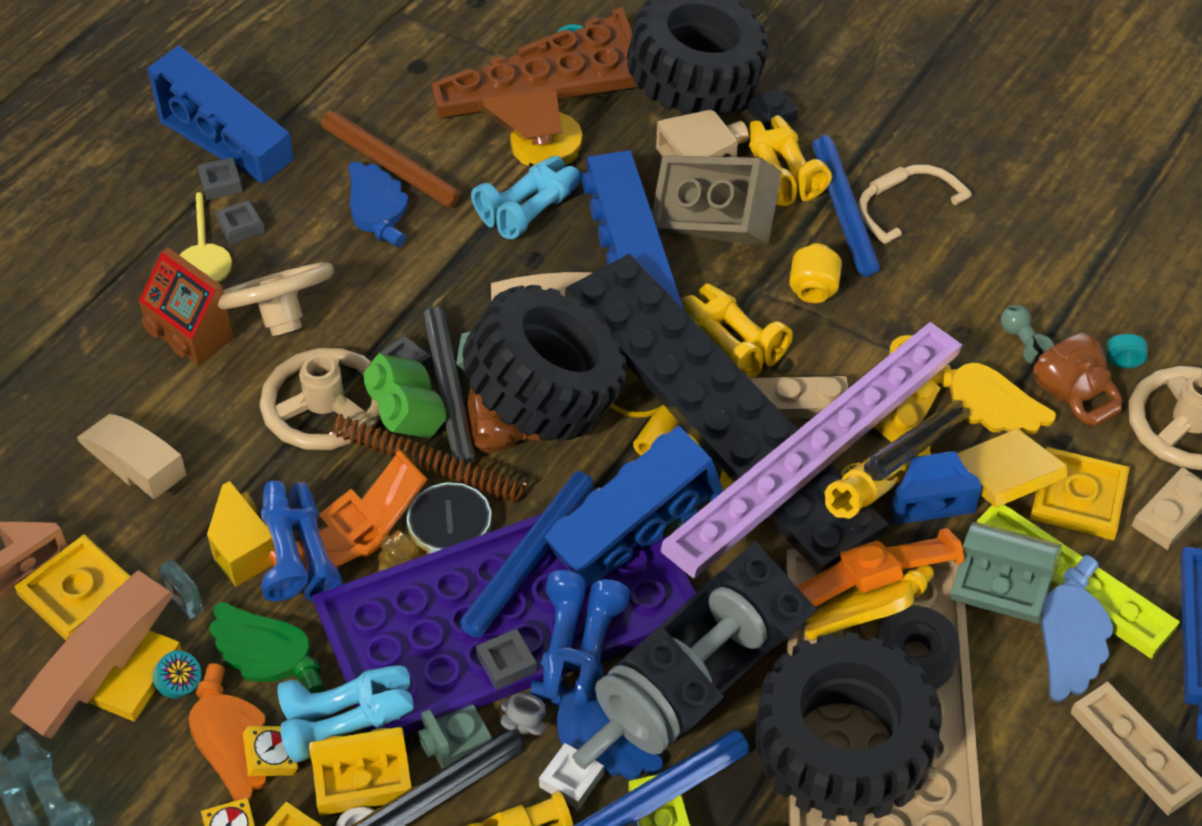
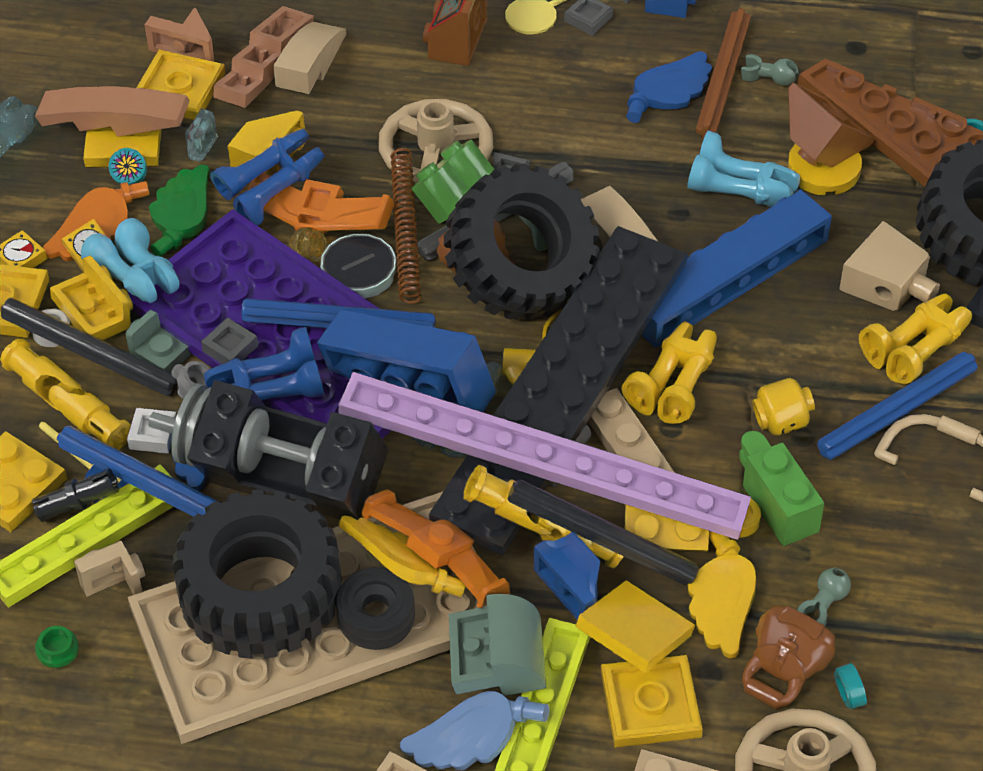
camera: 65 degrees right, 0 degrees up
tan piece [218,262,334,336] -> none
dark tan slope [652,155,782,245] -> none
none -> nougat slope [213,6,314,108]
none -> bright green brick [739,431,824,546]
none -> sand green arm [741,54,799,86]

